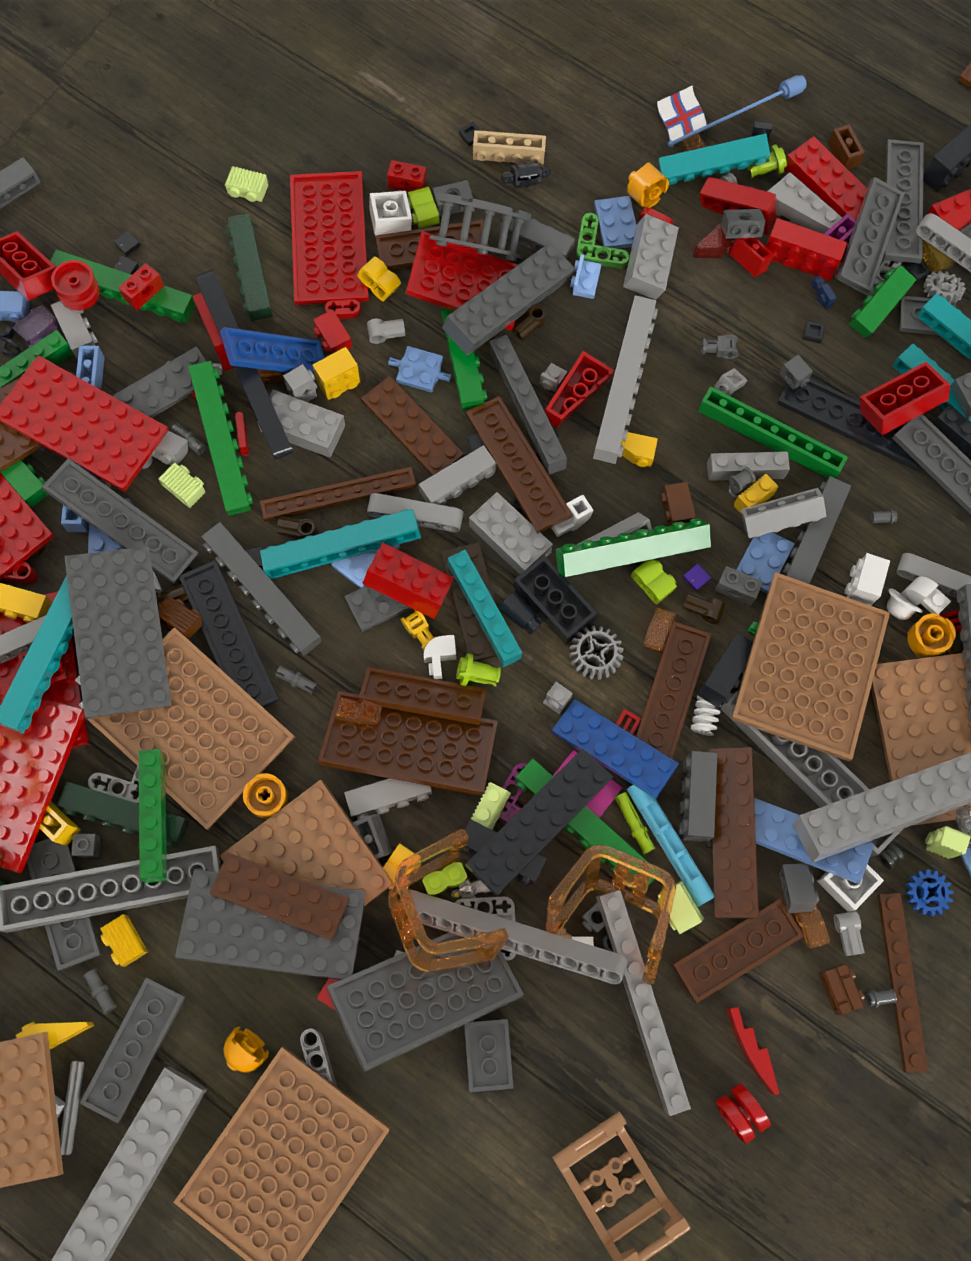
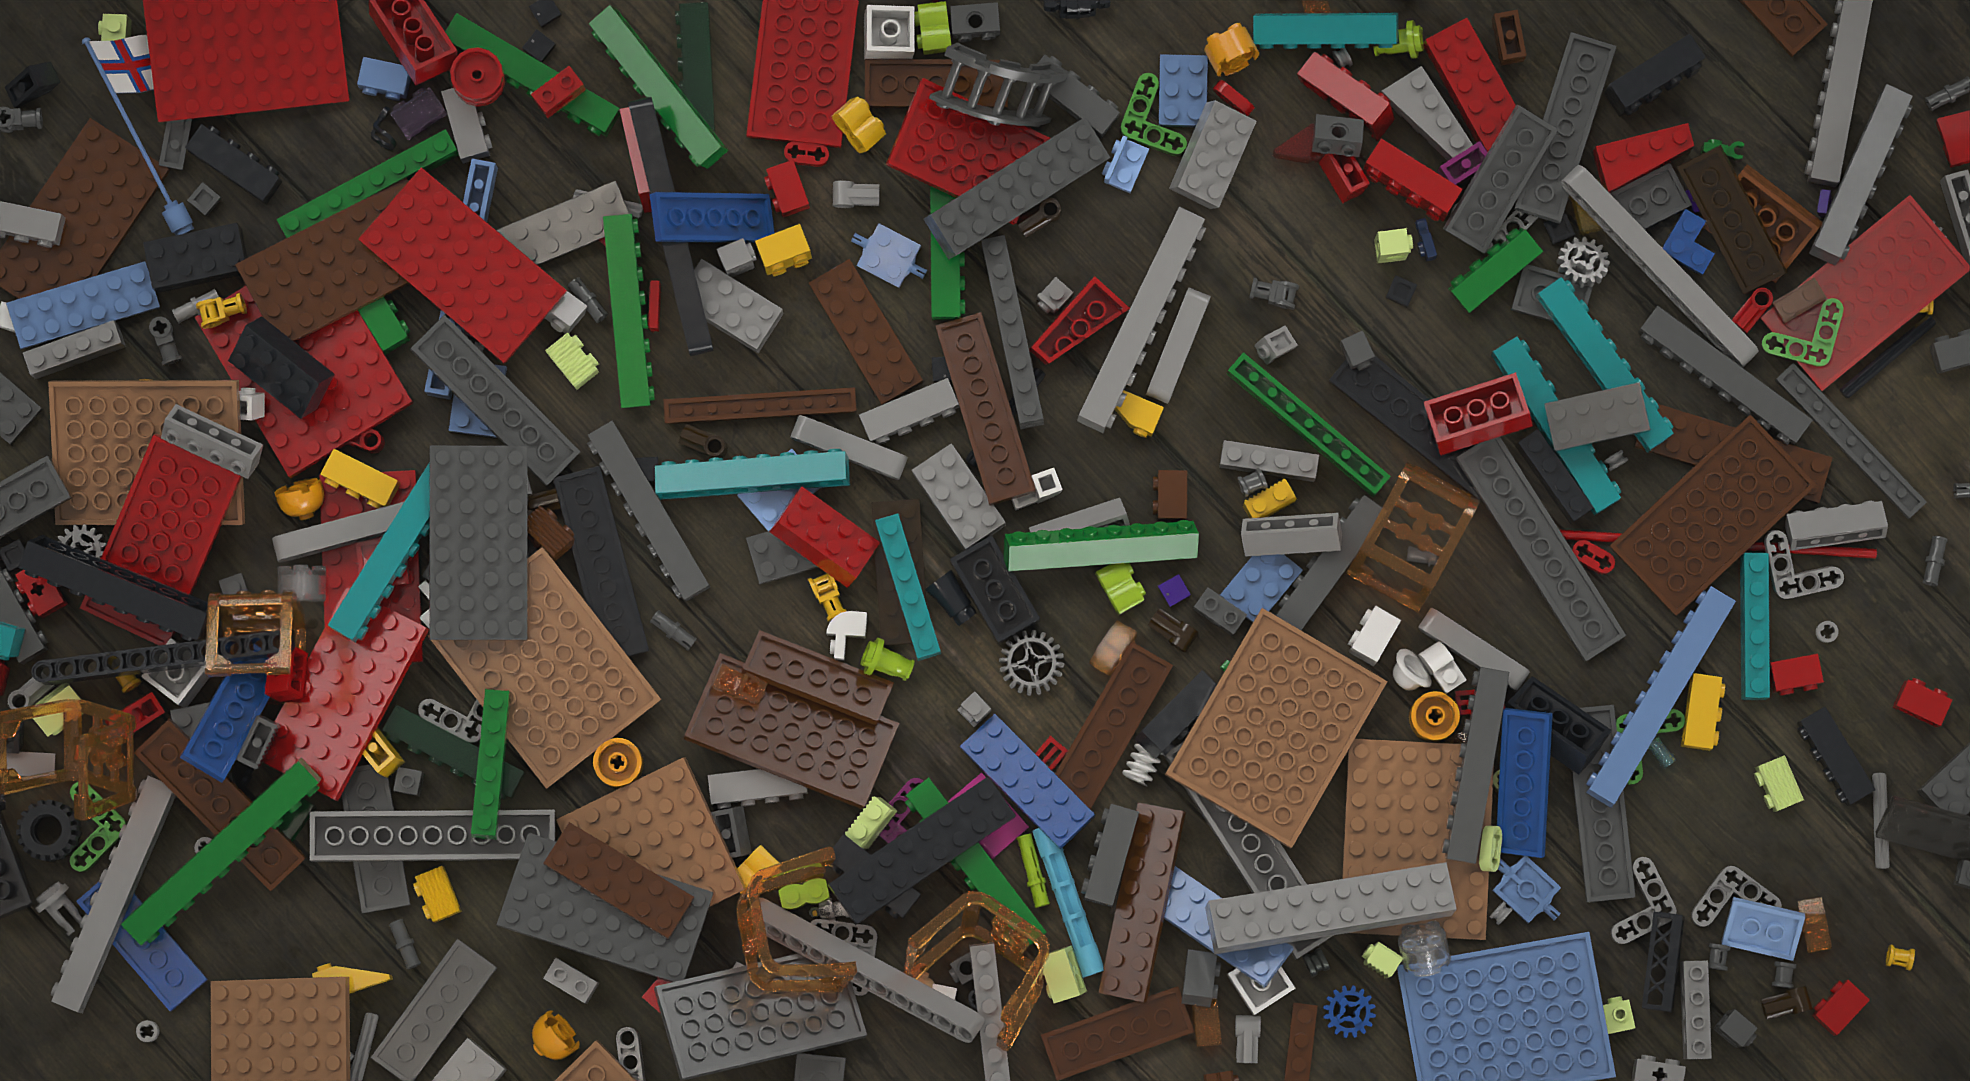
camera: 15 degrees right, 10 degrees up
none -> light grey brick [543,958,599,1004]
none -> green brick [589,5,729,169]
none -> light grey beam [1146,288,1211,404]
none -> clear orange windscreen [1346,461,1480,612]
none -> yellowish green brick [1374,228,1413,264]

